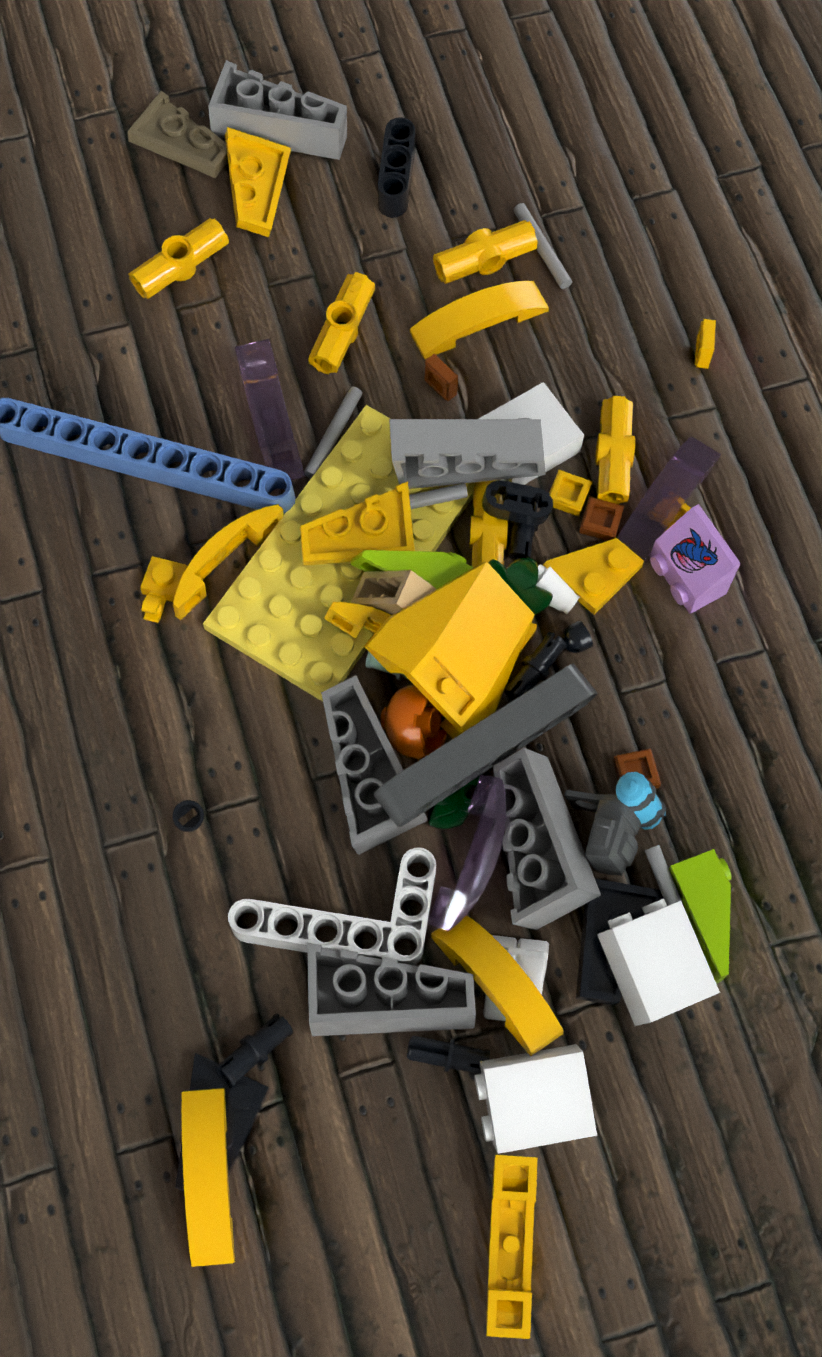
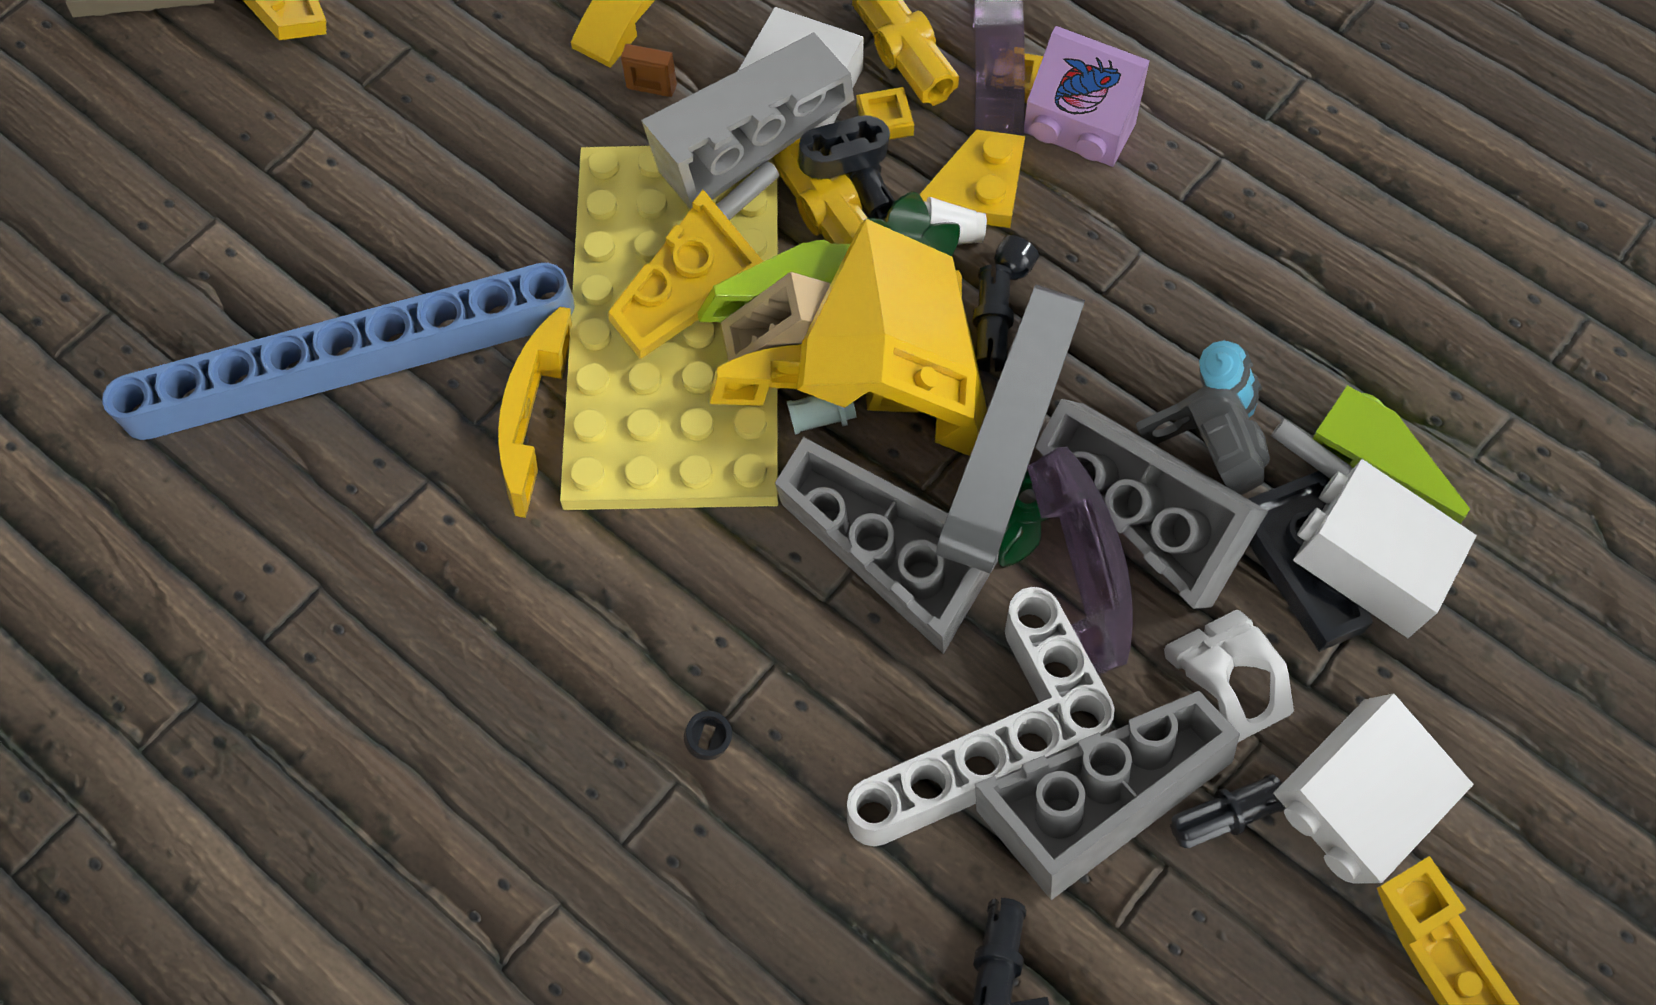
camera: 30 degrees left, 5 degrees down
yellow piece [128,218,229,299] -> none
yellow plate [140,556,187,623] -> none
clear purple slope [235,339,305,481] -> none
light grey bar [303,386,362,479] -> none
yellow piece [308,272,375,375] -> none
orange cylinder [381,684,447,760] -> none
yellow slope [431,913,564,1056] -> none
dark orange tile [579,497,624,541] -> none
dark orange tile [612,748,661,788] -> none

